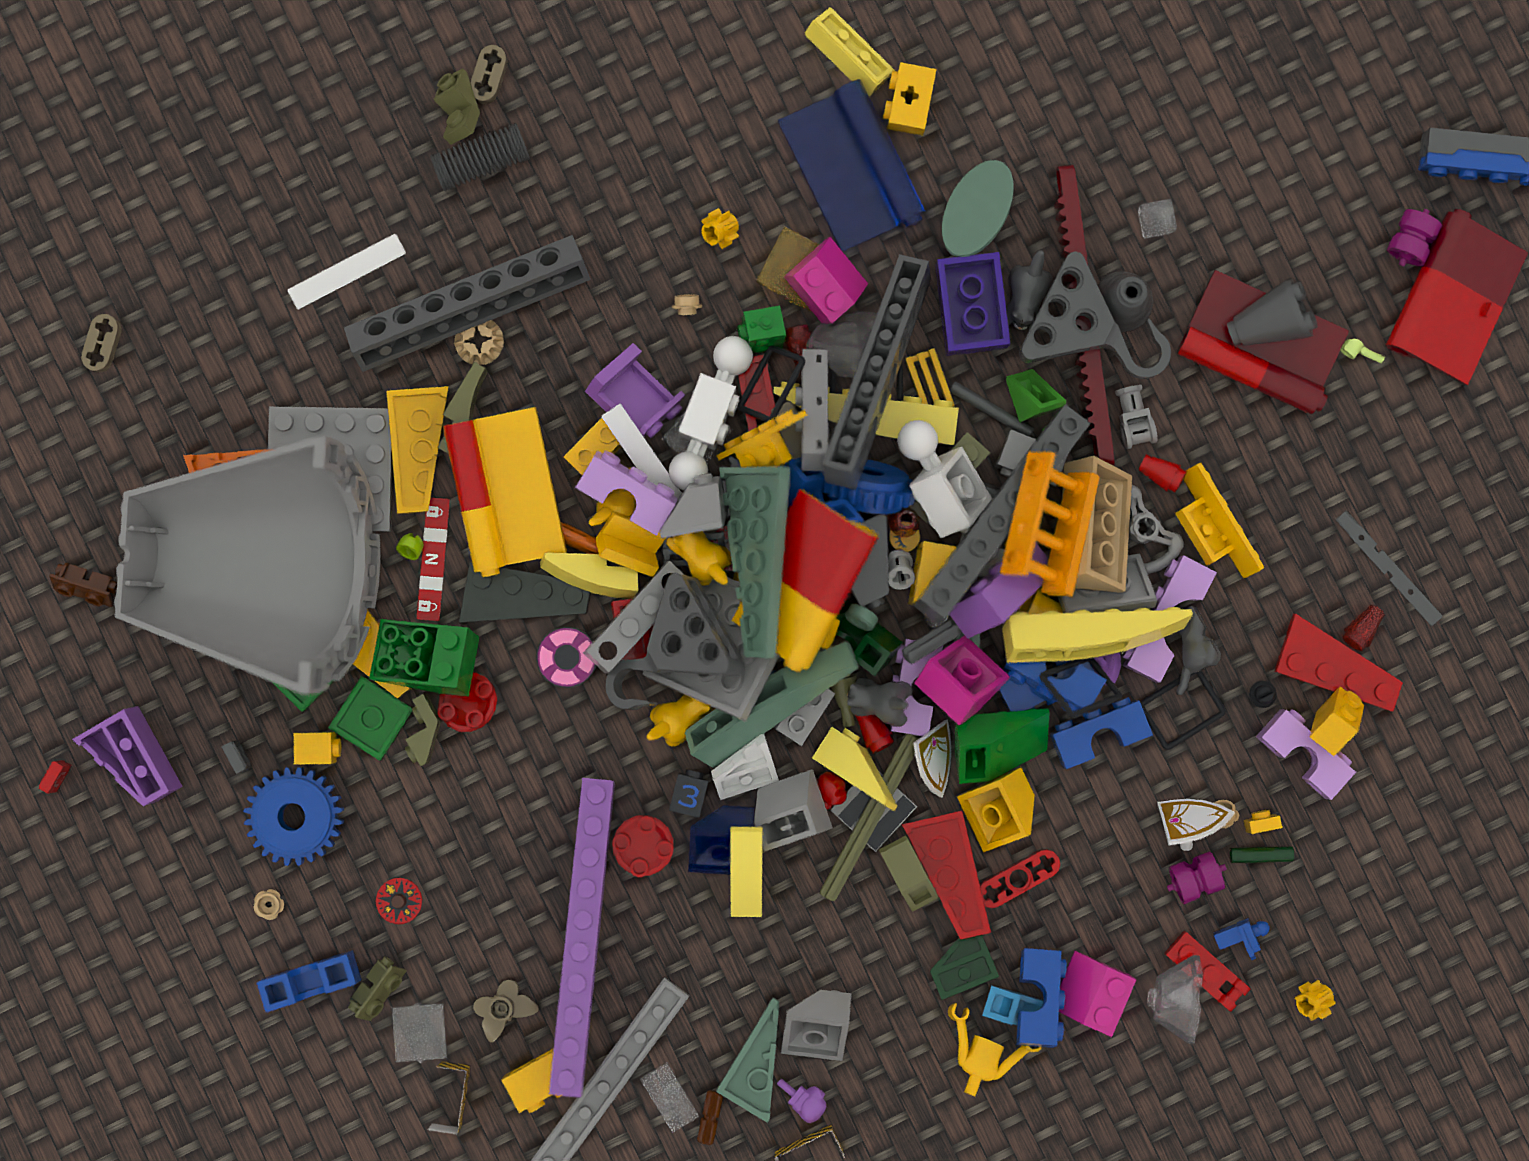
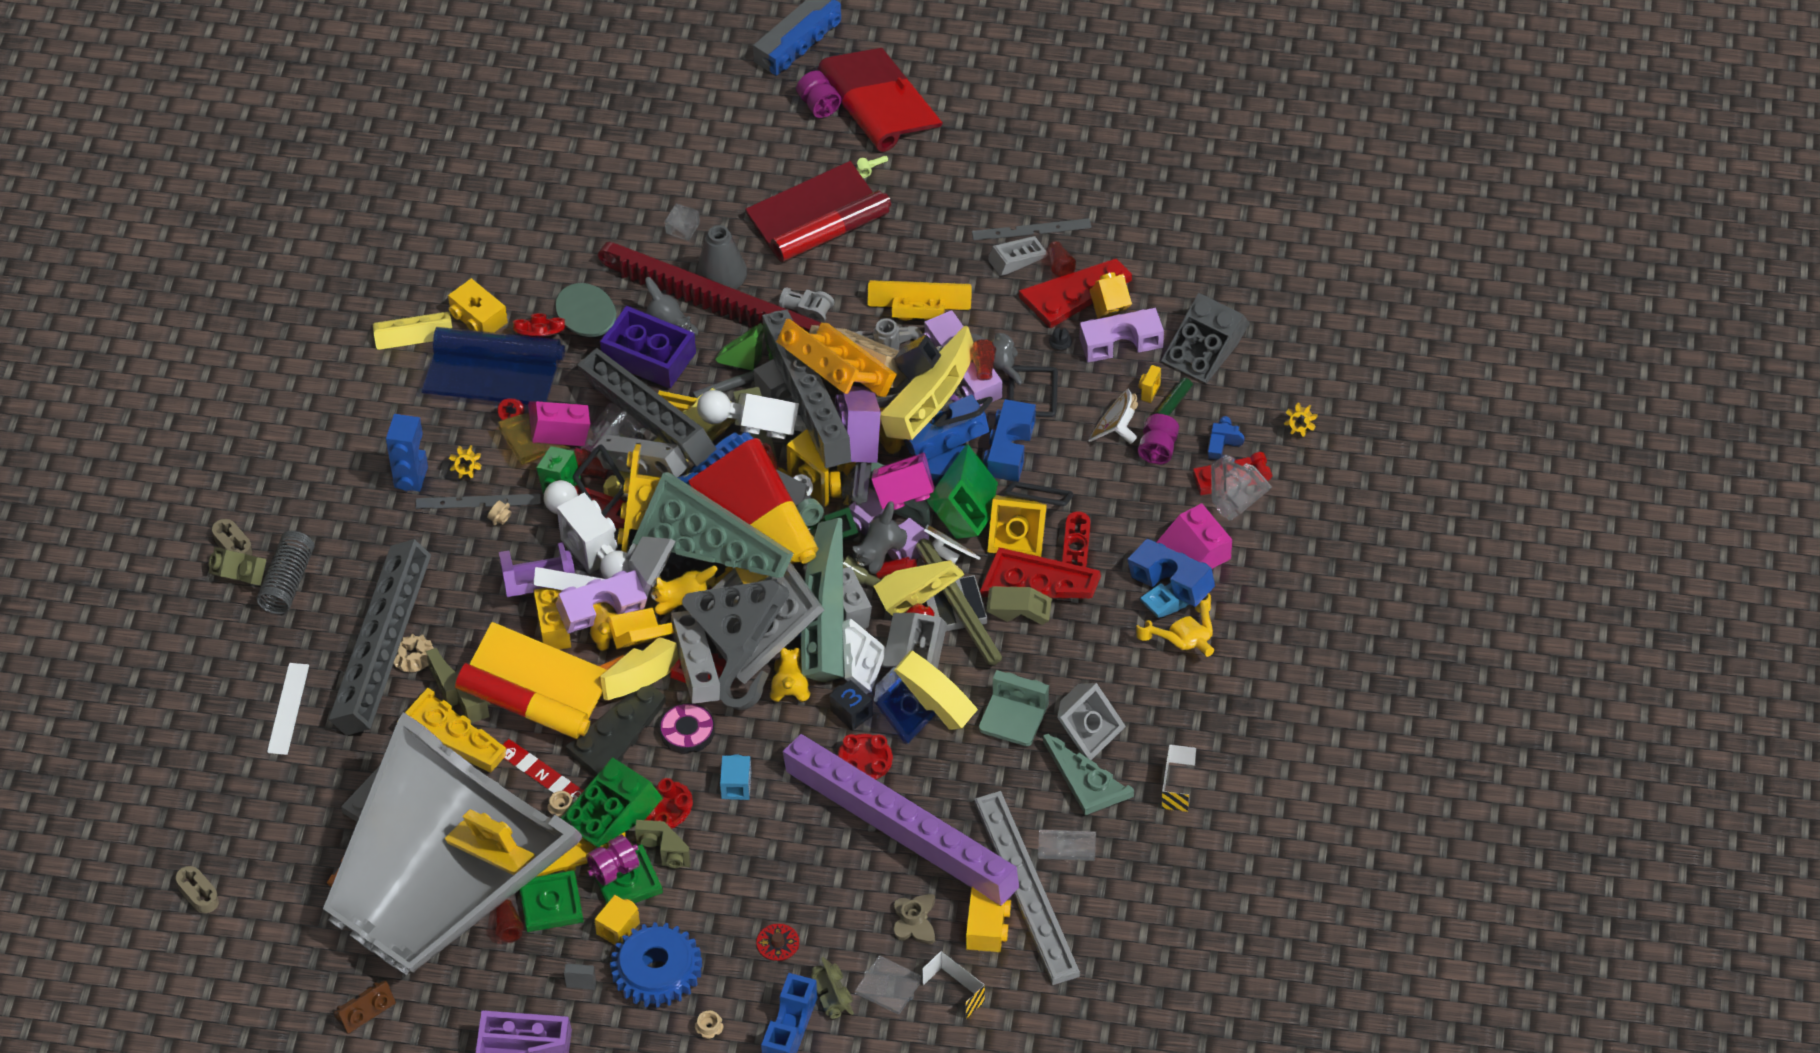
camera: 50 degrees left, 35 degrees down
lime hinge [396,533,424,560] -> none
reddish brown piece [697,1090,723,1145] -> none
medium lavender piece [777,1078,827,1123] -> none
dark green wing [930,935,999,1000] -> none
dark grey piece [1019,252,1171,379] -> none
red cone [1138,454,1187,493] -> none
dark grey cone [1227,278,1318,346] -> none
none -> blue arch [386,414,428,492]
none -> dark grey piece [416,494,541,509]
none -> yellow bracket [445,809,535,875]
none -> red bush [498,399,524,422]
none -> red dish [513,313,565,337]
none -> tan plate [548,791,574,818]
none -> magenta wheel [586,835,639,886]
none -> dark azure brick [720,754,751,800]
none -> black brick [894,334,941,380]
none -> clear red cone [970,339,996,381]
none -> sand green bracket [979,670,1049,746]
none -> light grey slope [988,236,1048,276]
none -> black piece [1004,481,1074,506]
none -> dark grey slope [1161,293,1249,384]

